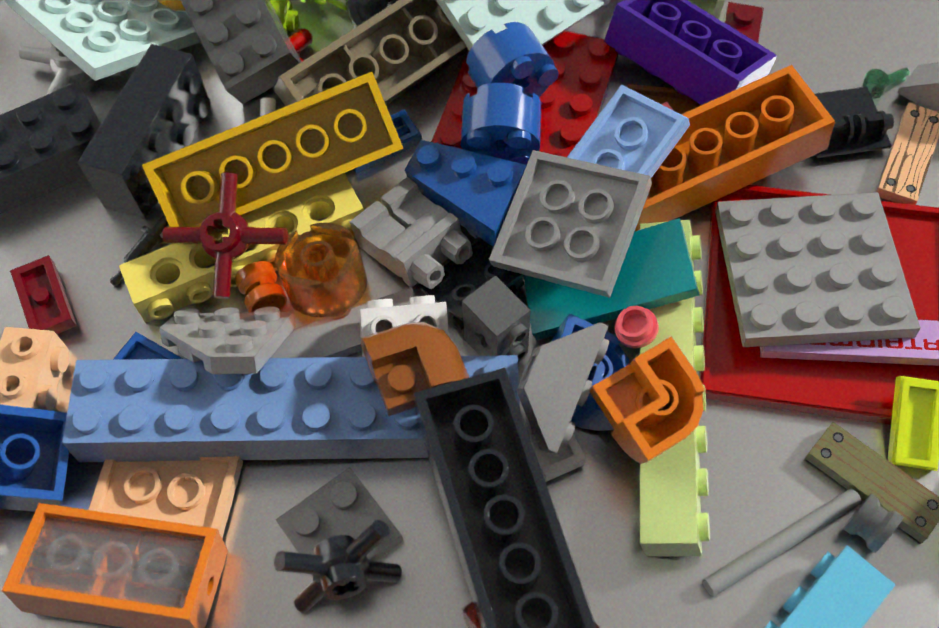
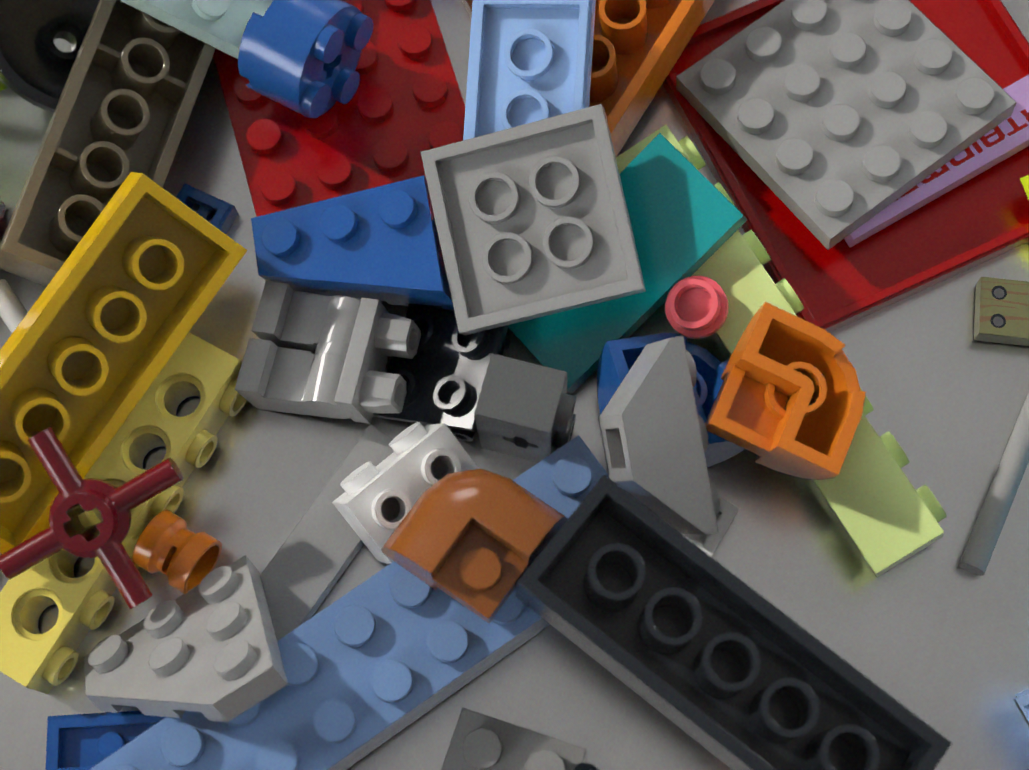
camera: 30 degrees left, 10 degrees up
clear orange brick [275,222,368,320] -> none
blue brick [461,83,541,165] -> none

